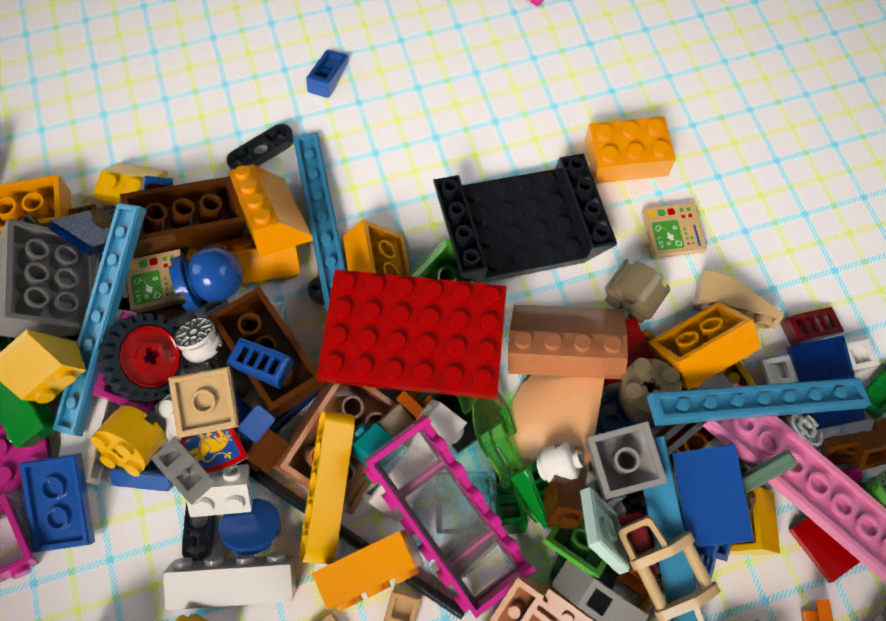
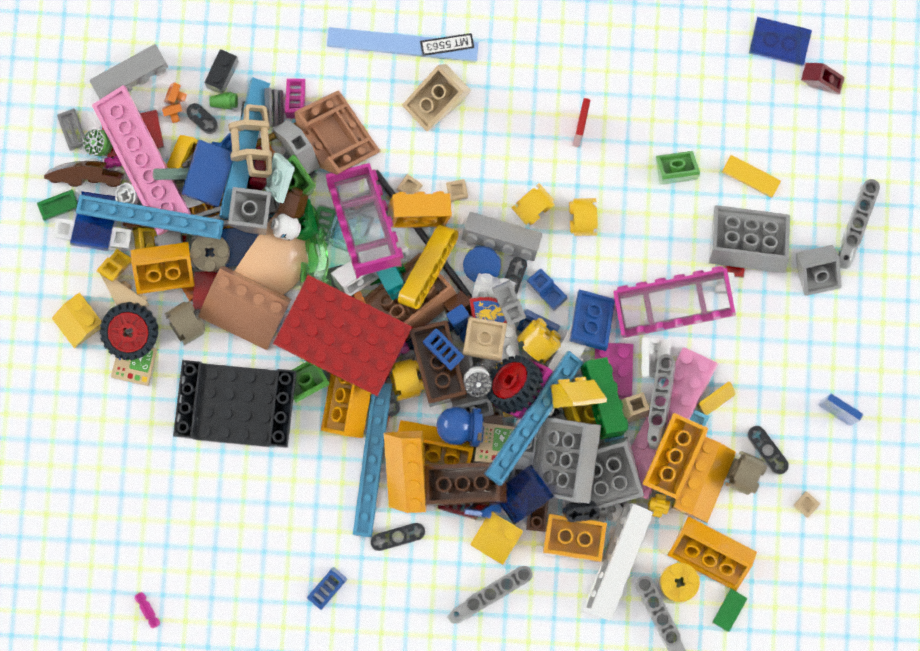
camera: 165 degrees left, 15 degrees up
tan tile [376,403,415,437] -> none
light orange brick [585,116,676,184] -> none
dark red slope [780,307,844,348] -> none
none -> yellow slope [52,292,102,349]
none -> yellow slope [96,249,132,282]
none -> wheel [100,302,159,360]
none -> orange tile [162,102,182,123]
none -> black beam [186,103,218,134]
none -> yellow brick [389,359,424,401]
none -> light grey piece [447,566,533,624]
none -> blue slope [527,268,568,311]

